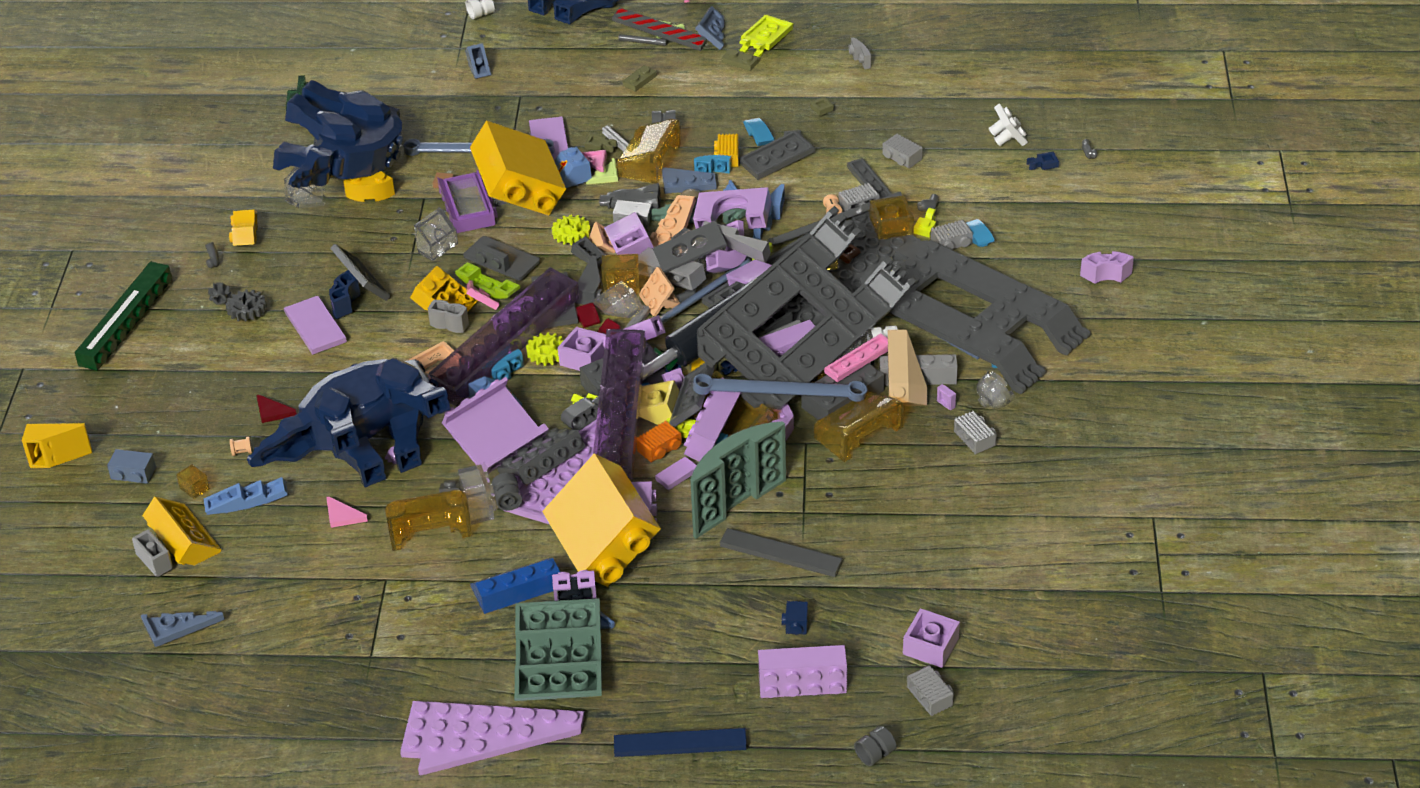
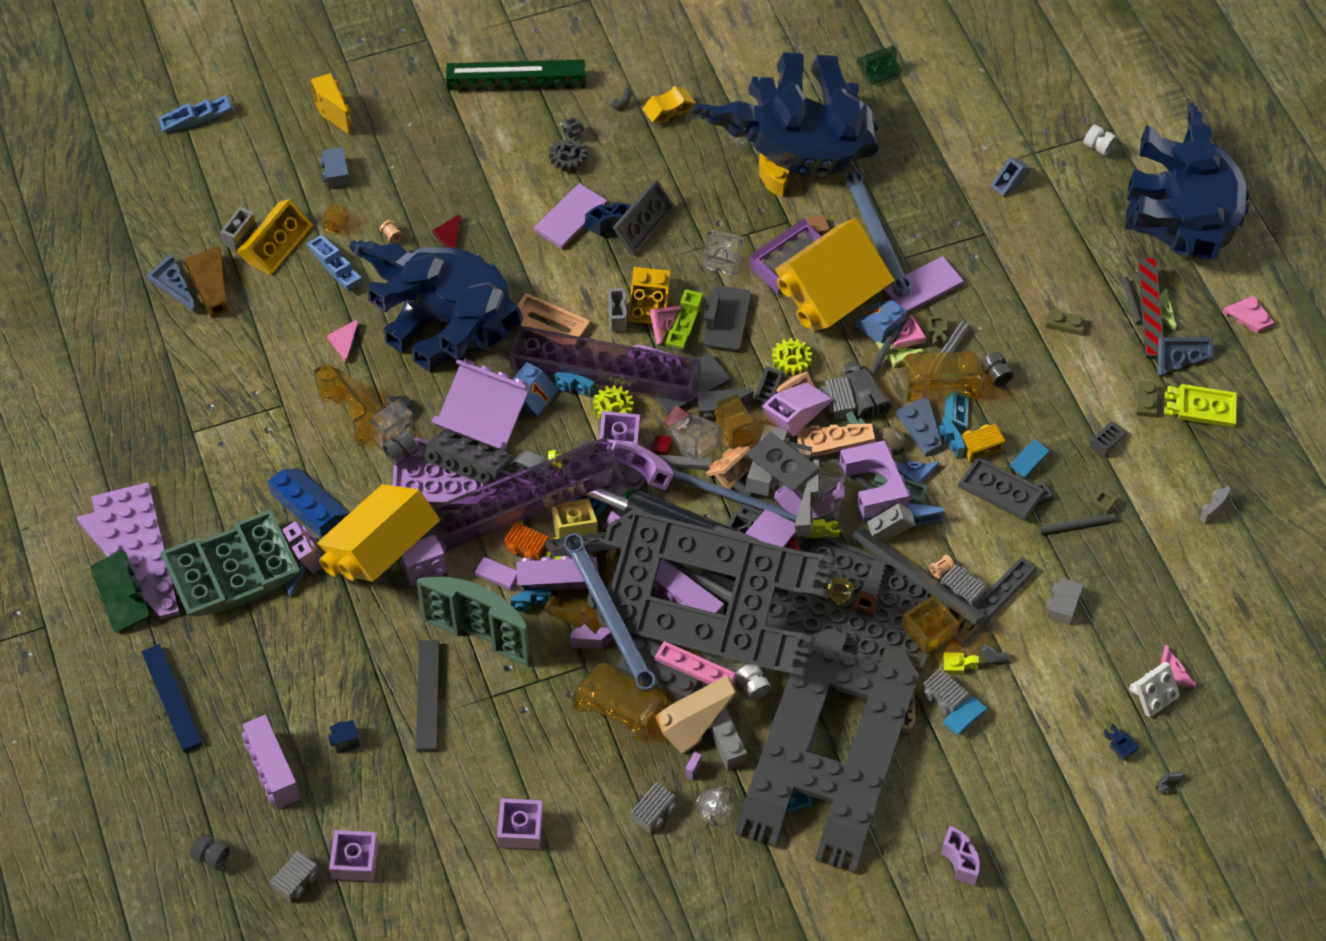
camera: 65 degrees right, 15 degrees up
none -> dark green bracket [90,550,150,633]
none -> pearl gold slope [185,246,228,317]
none -> lavender brick [497,798,543,849]
none -> light grey brick [867,503,915,542]
none -> dark grey bar [869,330,897,379]
none -> dark azure slope [945,390,969,429]
none -> dark grey bar [1039,514,1116,534]
none -> dark grey slope [1089,421,1127,457]
none -> bright pink tile [1160,645,1196,689]

